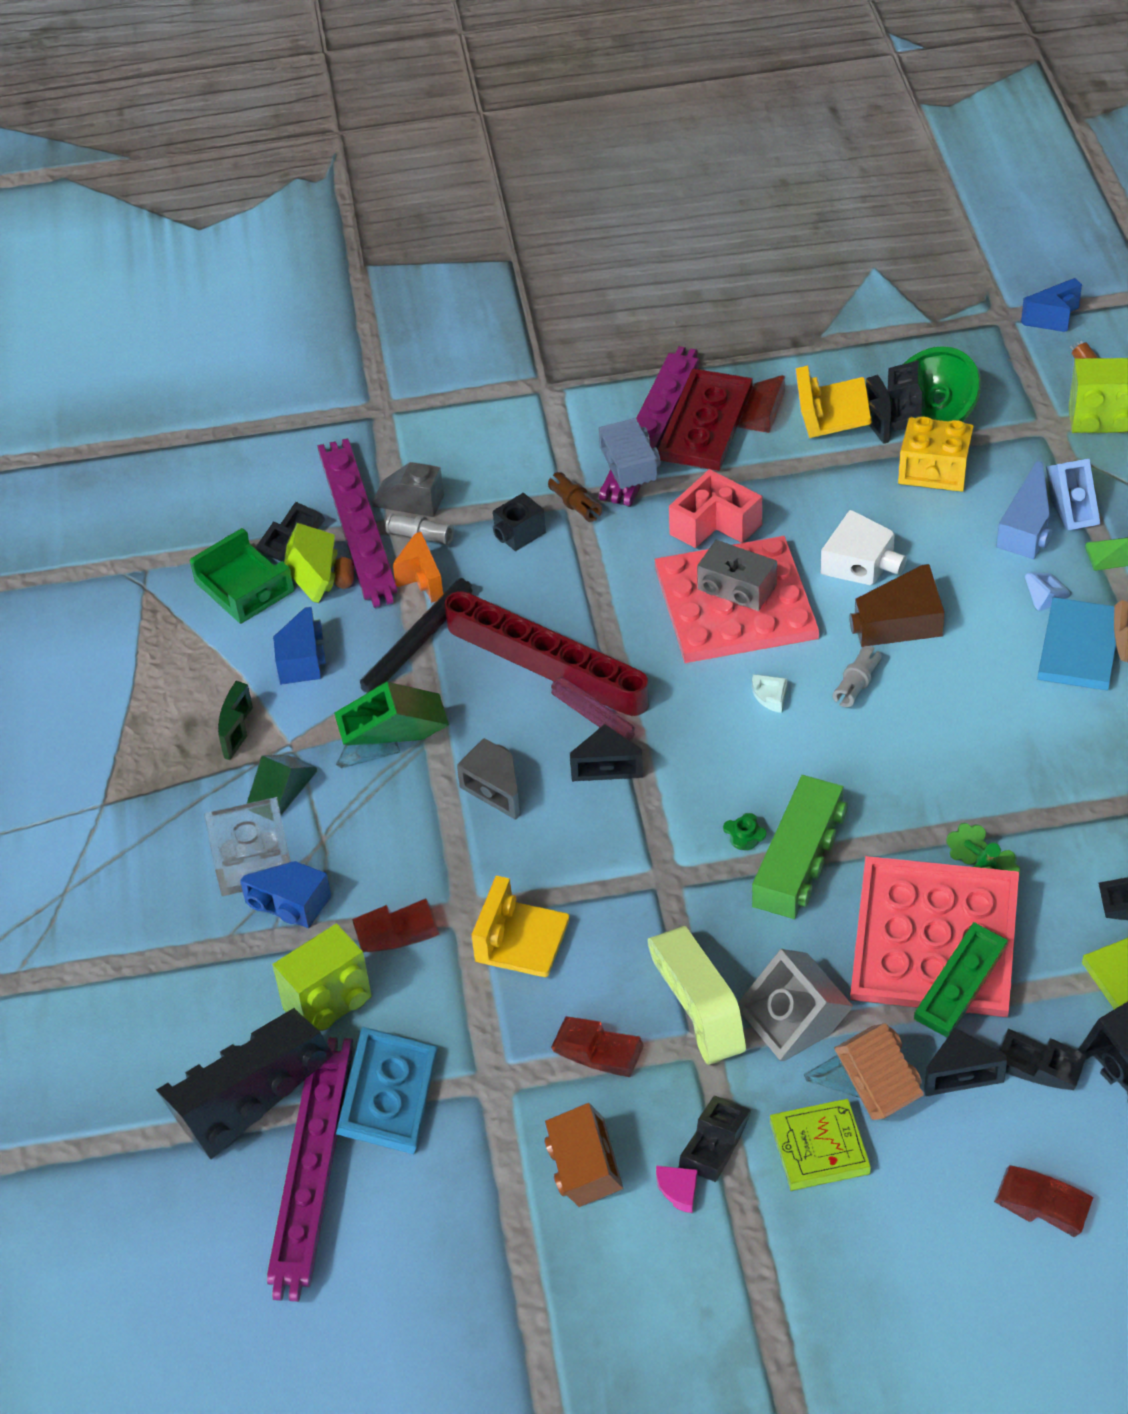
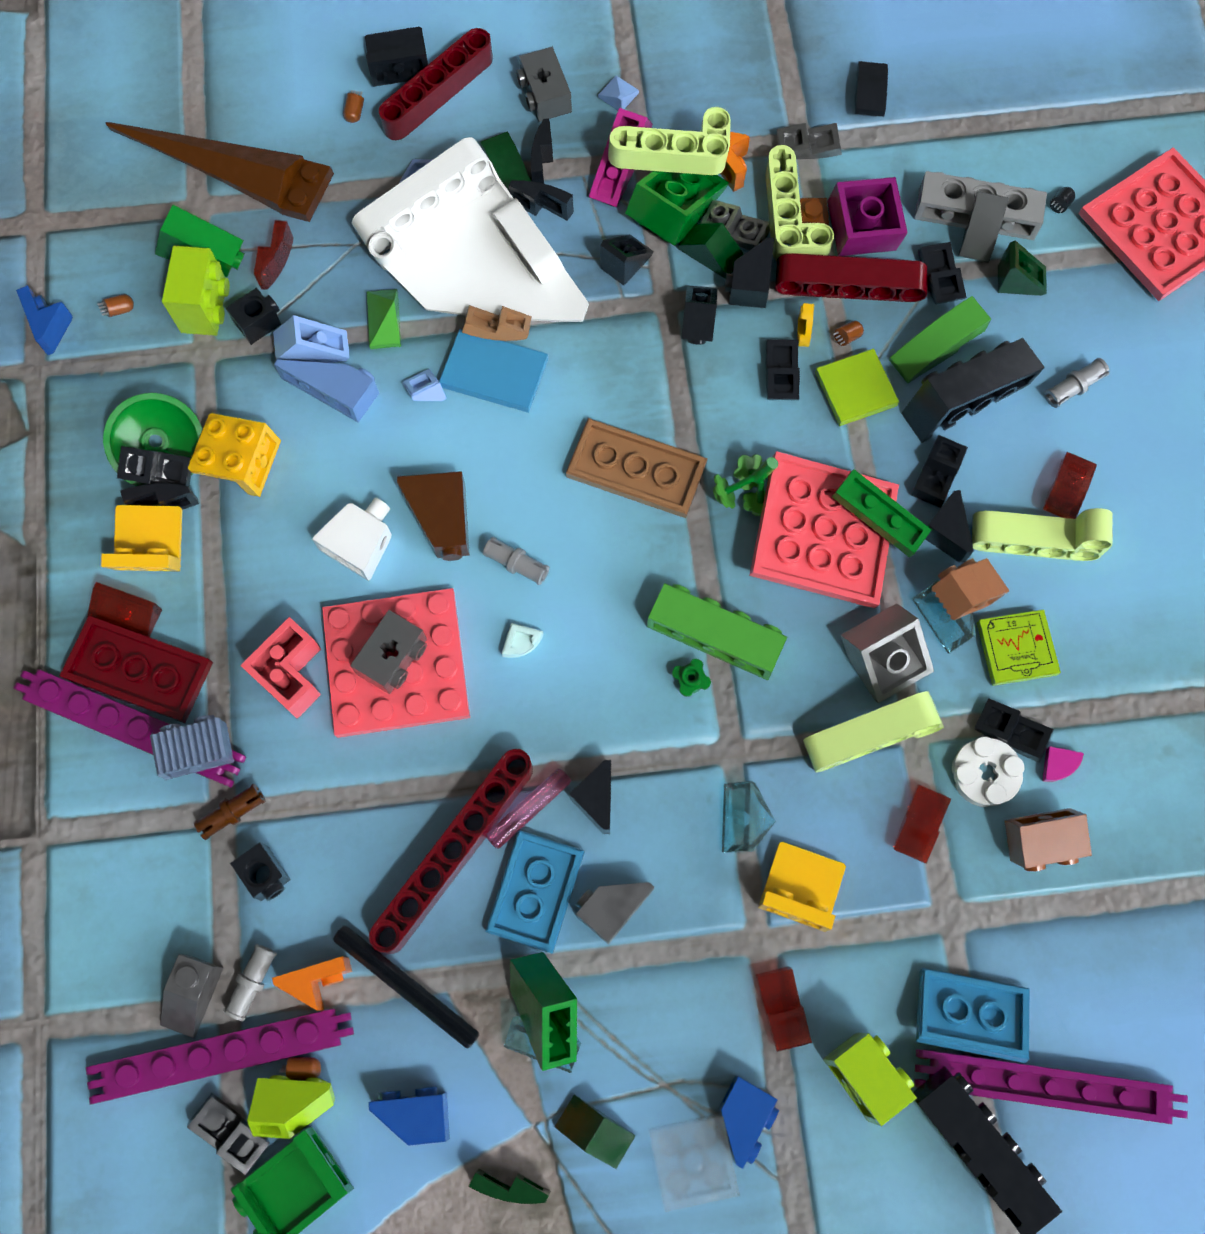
camera: 90 degrees left, 25 degrees up
none -> black brick [226,287,281,345]
none -> dark azure tile [485,831,585,954]
none -> medium nougat tile [566,418,708,518]
none -> clear light blue slope [722,781,776,853]
none -> white plate [952,737,1025,807]
none -> yellowish green beam [972,508,1113,561]

